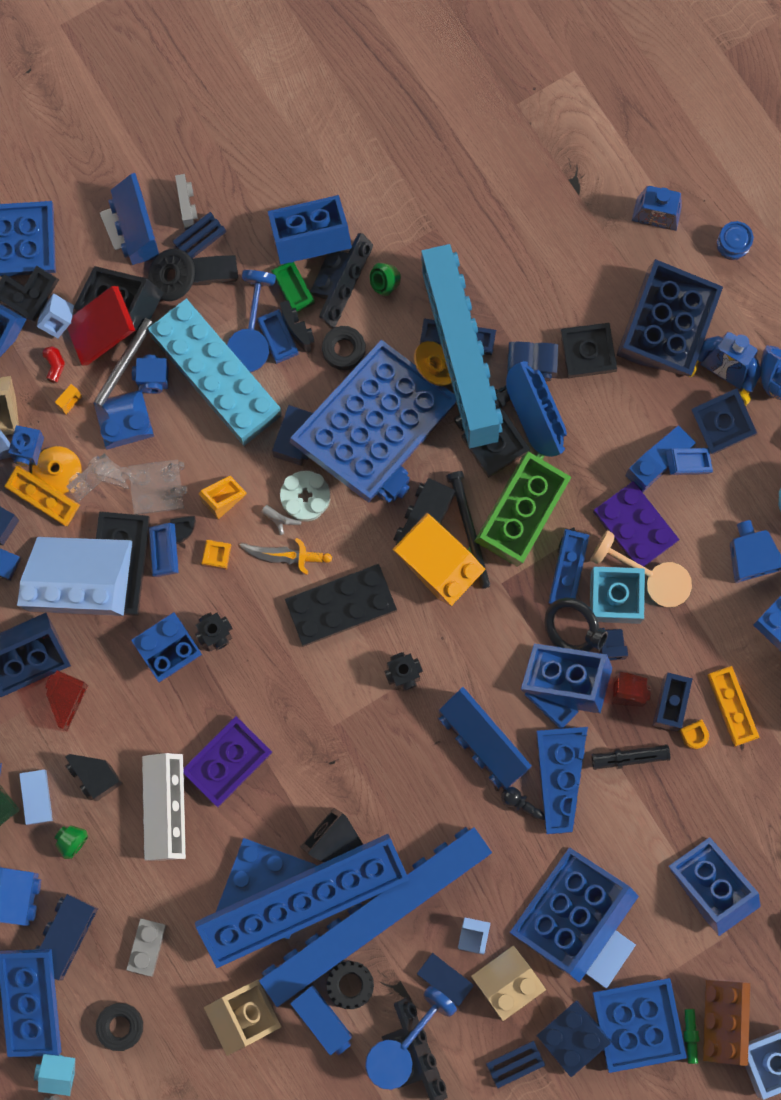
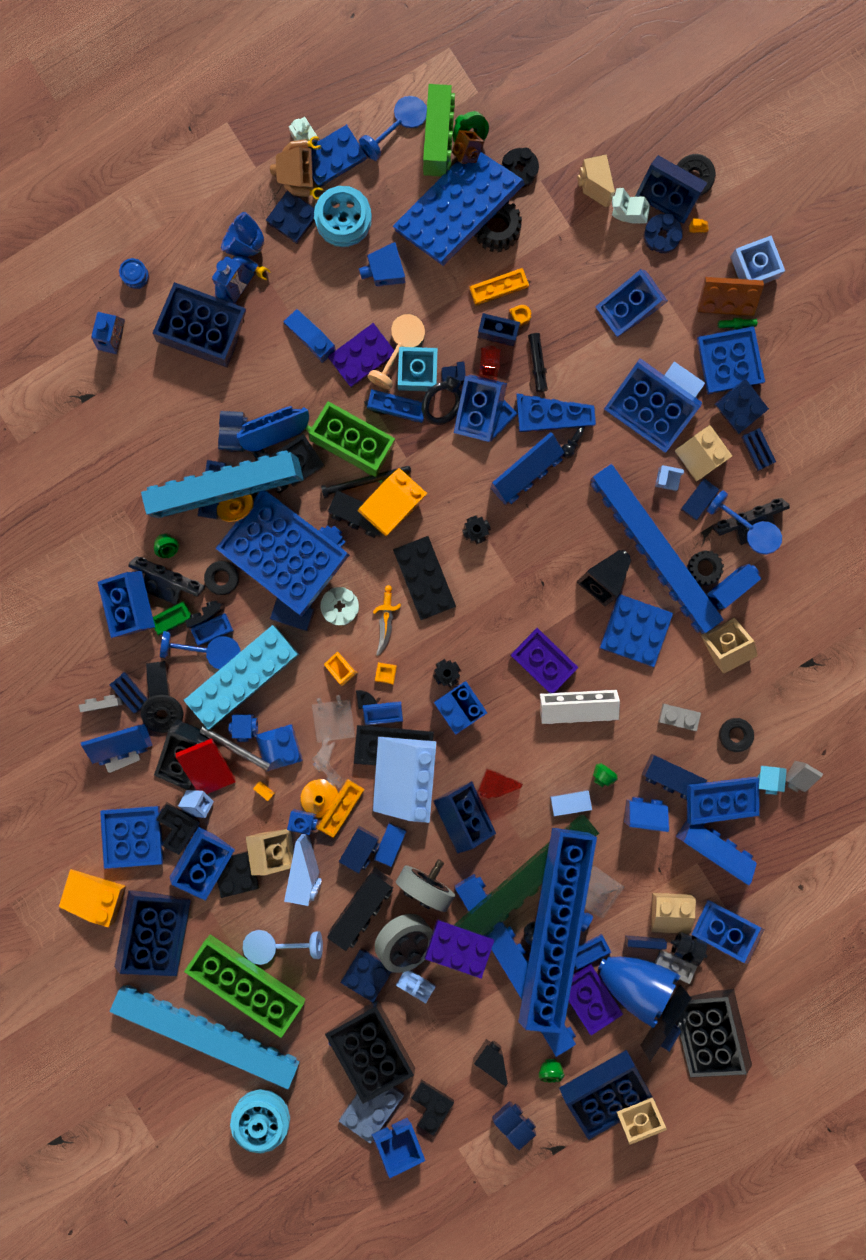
camera: 90 degrees left, 10 degrees up
red arm [42,346,65,383] -> none
black slope [65,754,123,801] -> none
blue plate [195,834,409,968] -> none
light grey bar [261,505,301,535] -> none
black plate [560,322,617,378] -> none
blue tile [666,448,713,475] -> none
dark blue plate [691,388,758,455] -> none

